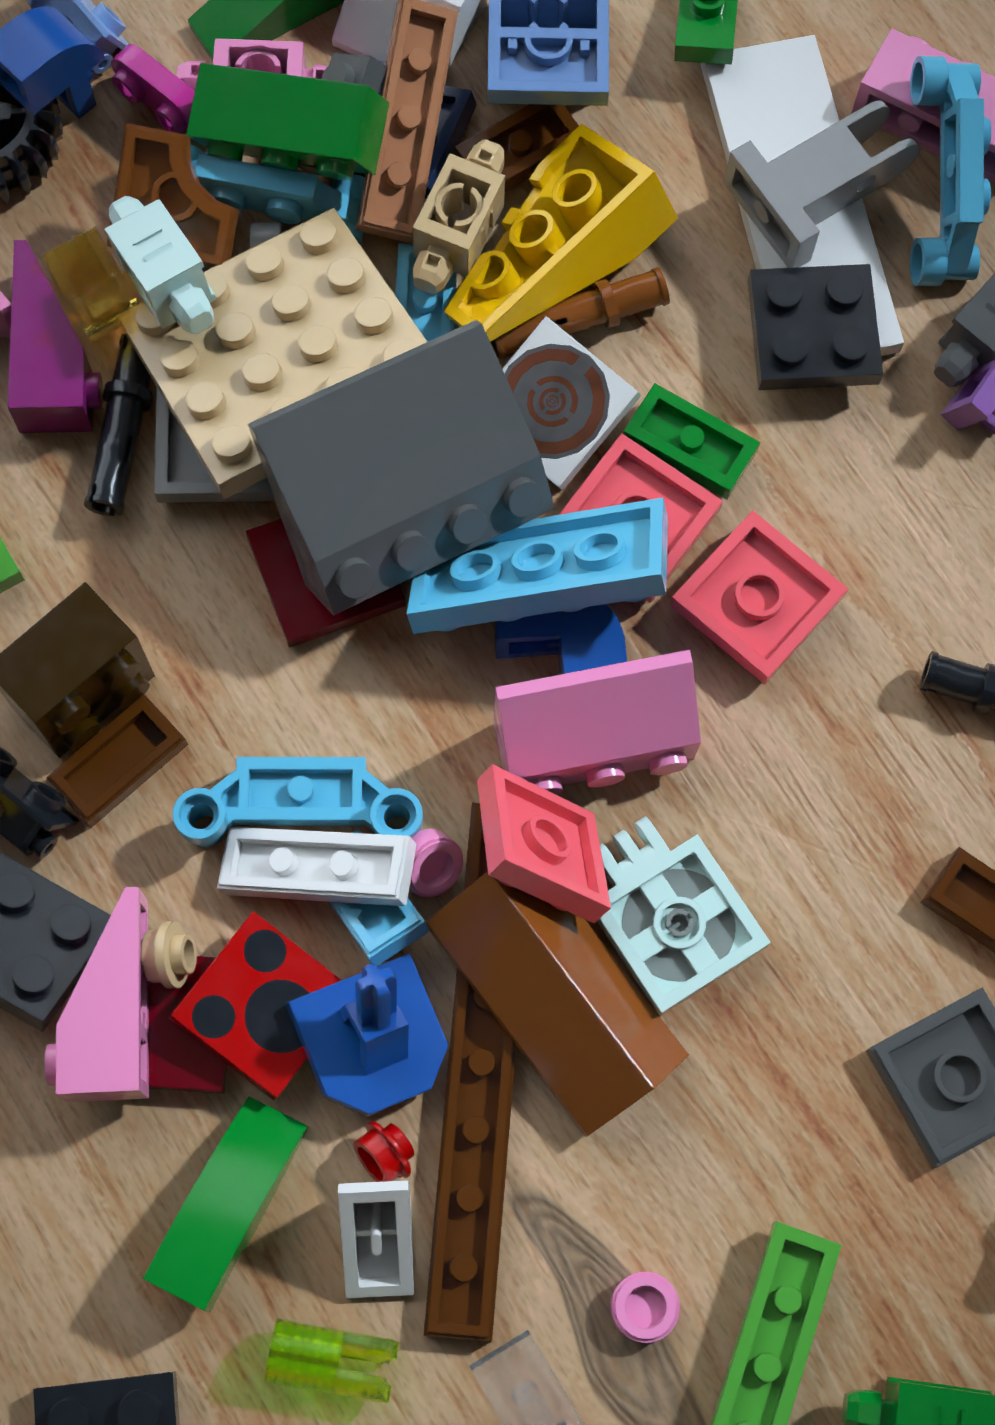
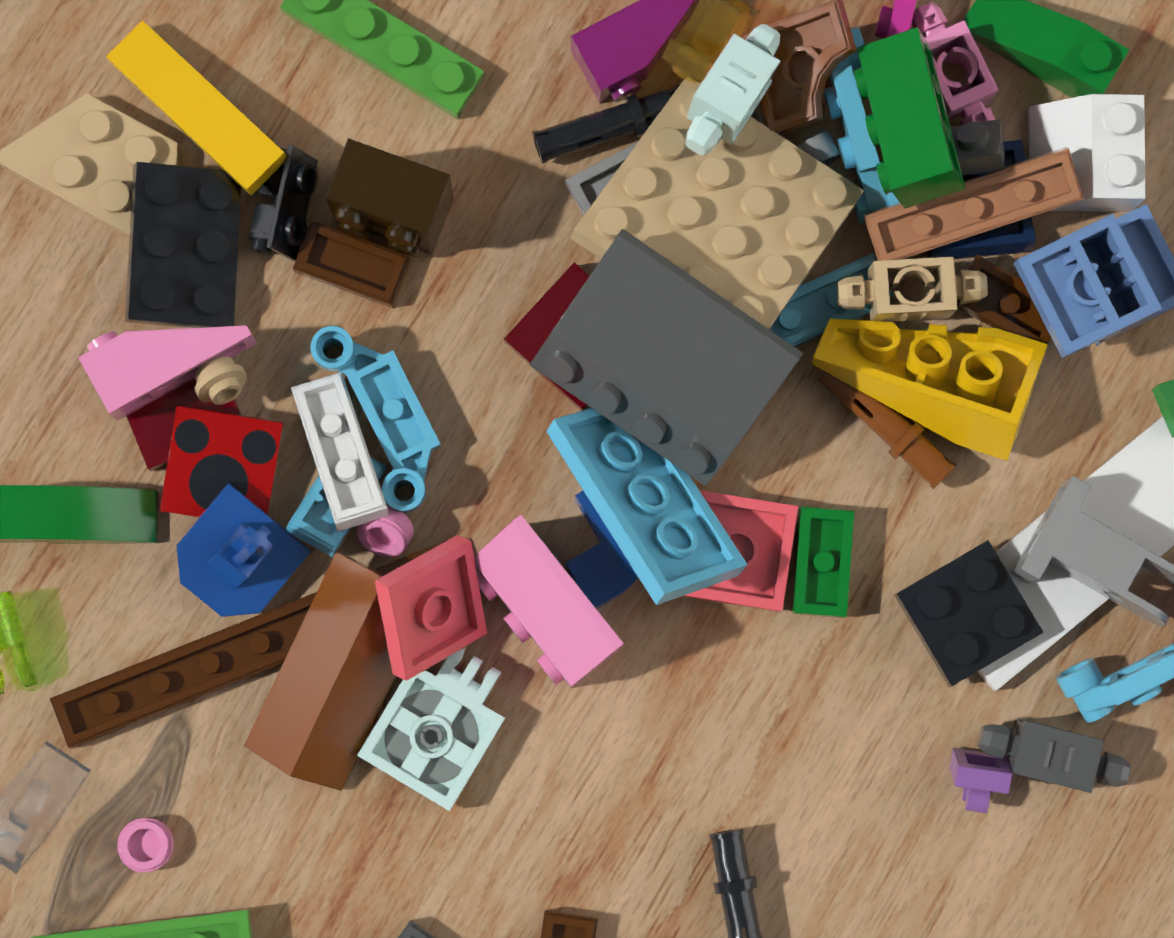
camera: 60 degrees right, 10 degrees up
white slope [338,1181,414,1298] -> none
red plate [353,1121,414,1182] -> none
tile [502,316,641,490] -> none
coral plate [670,510,848,685] -> none

